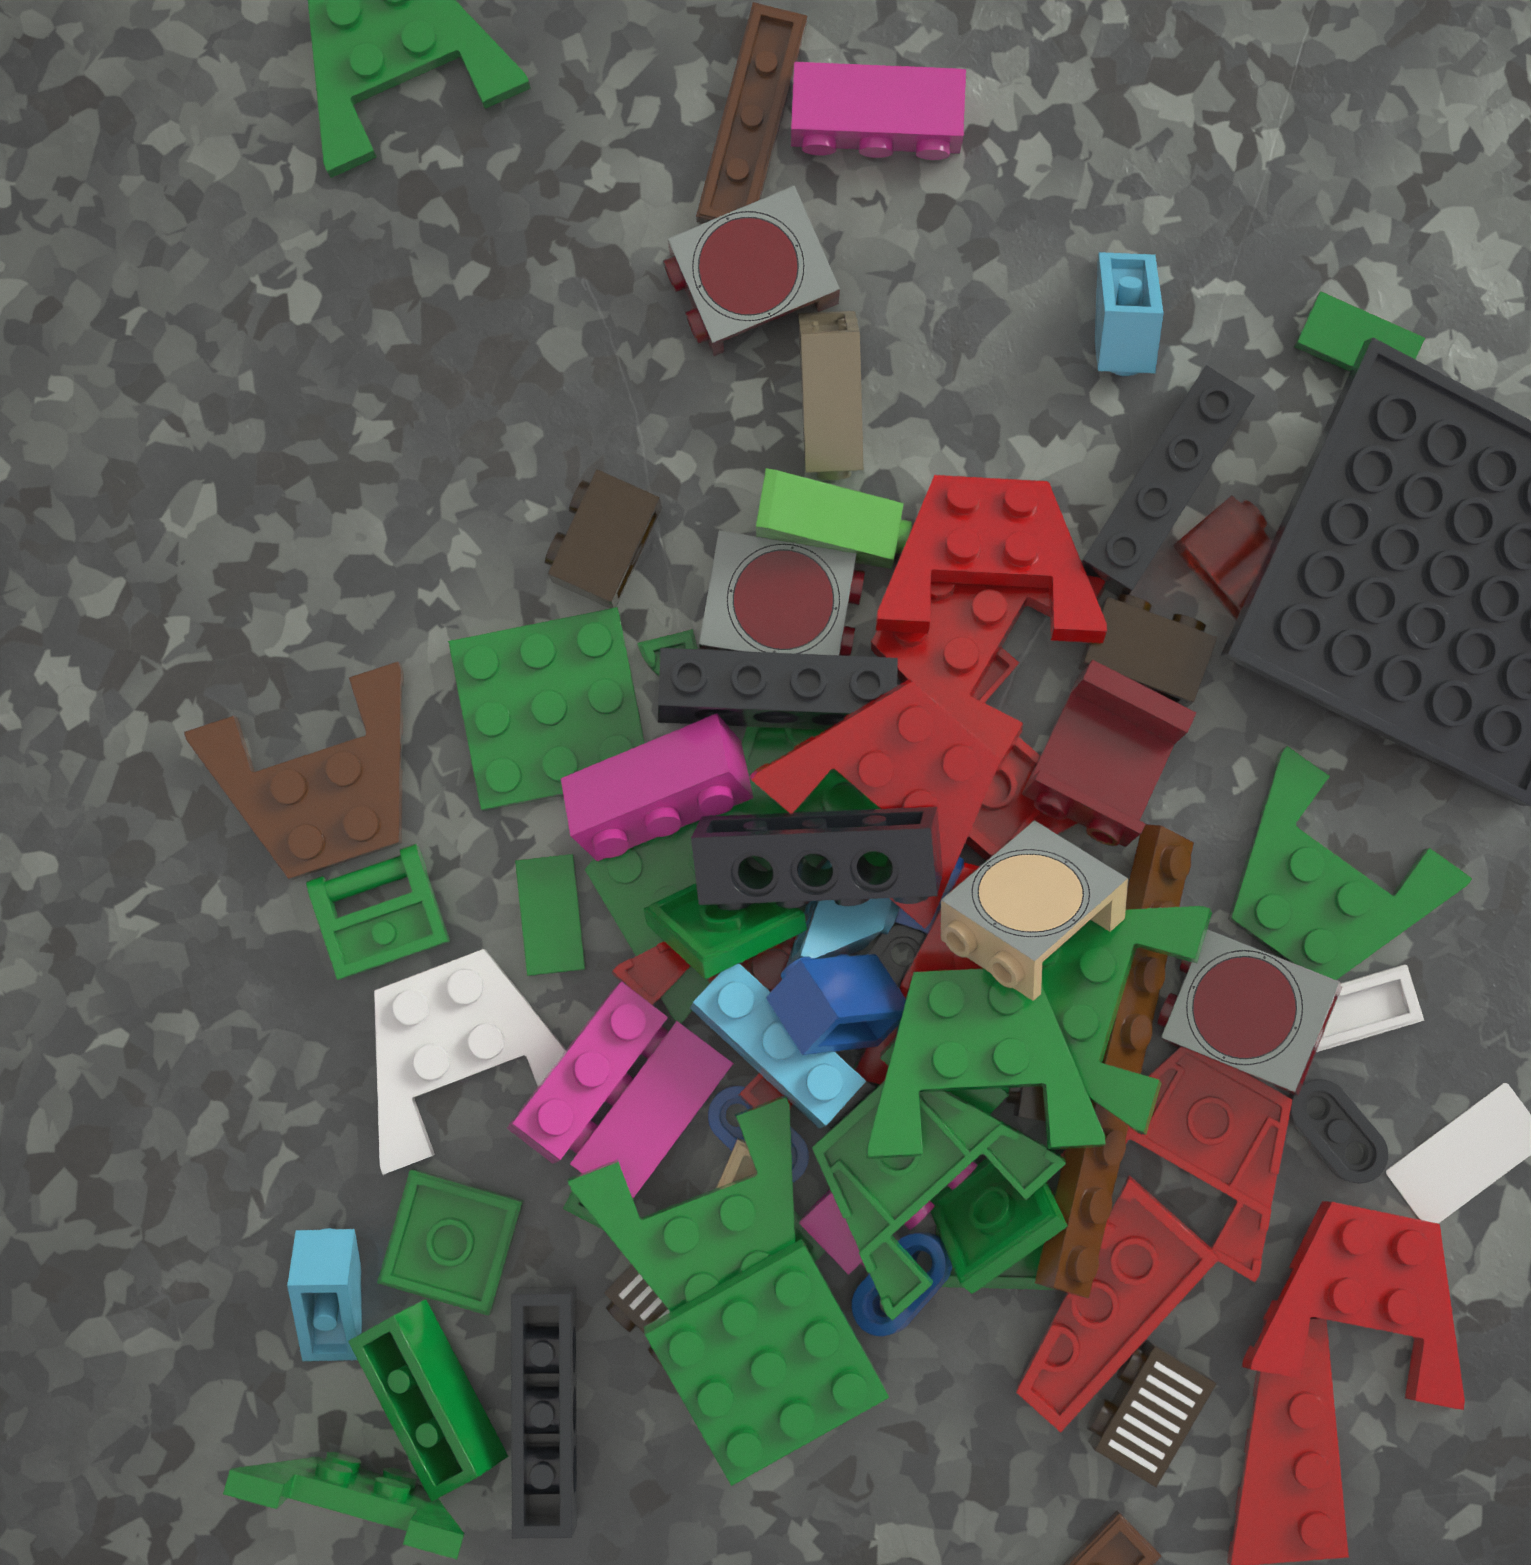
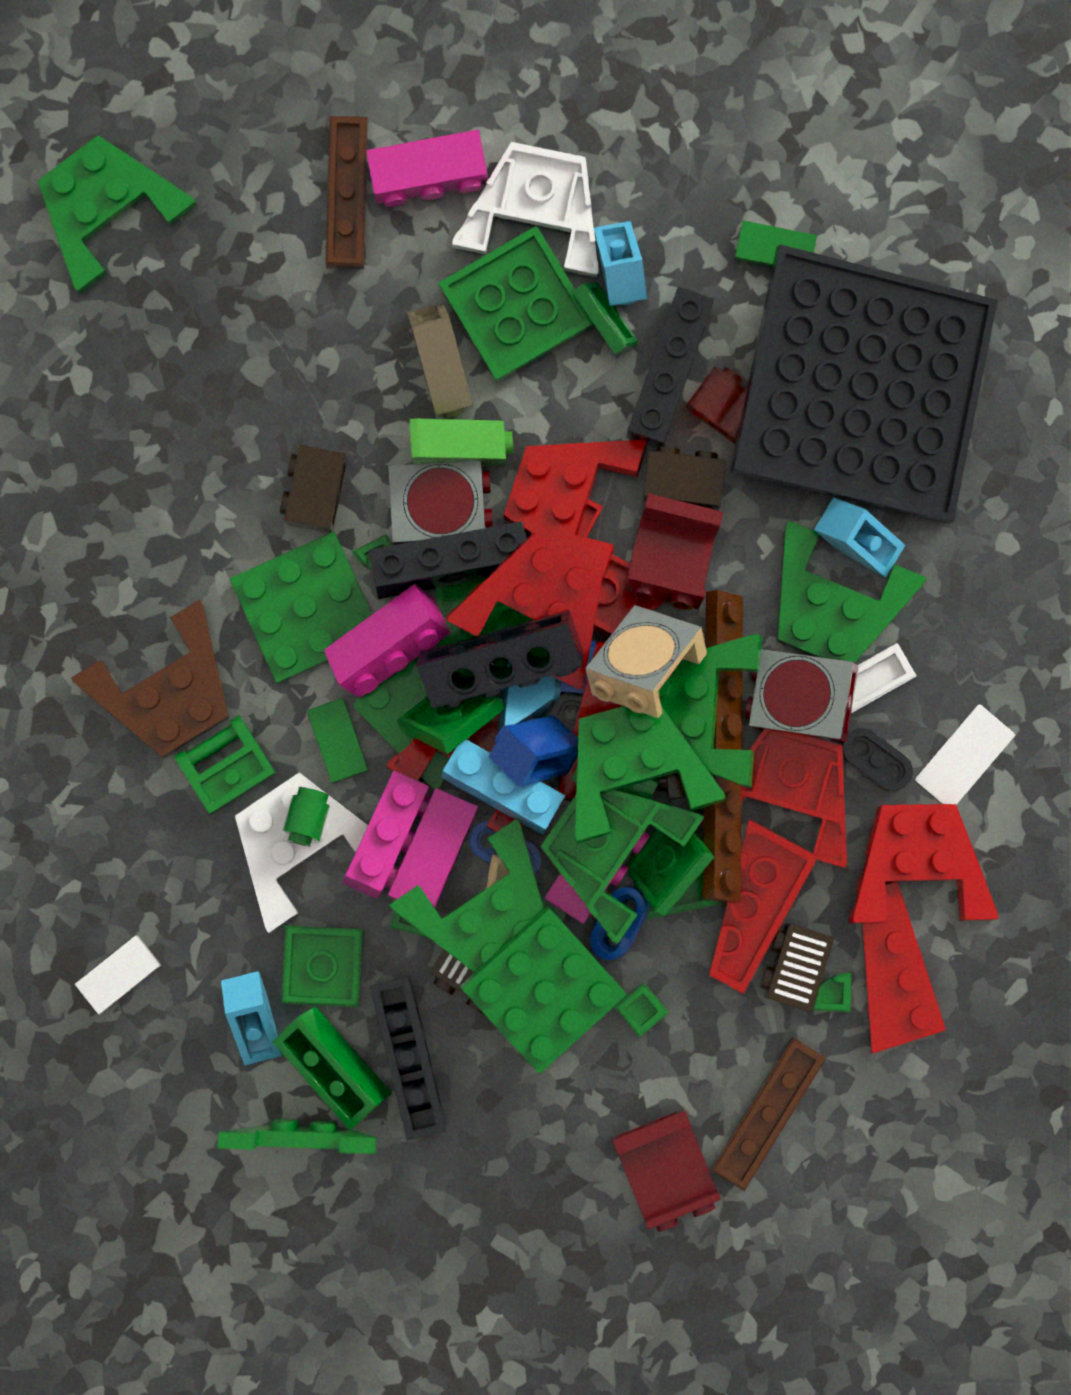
camera: 15 degrees left, 0 degrees up
panel [663,185,840,356] -> none
red wing [875,475,1107,643] -> none
none -> white tile [75,935,162,1015]
none -> green brick [282,787,330,847]
none -> green plate [438,226,595,383]
none -> white wing [452,142,599,278]
none -> green tile [572,282,639,355]
none -> green tile [614,982,669,1038]
none -> green tile [812,973,852,1012]
none -> medium azure slope [814,497,905,578]

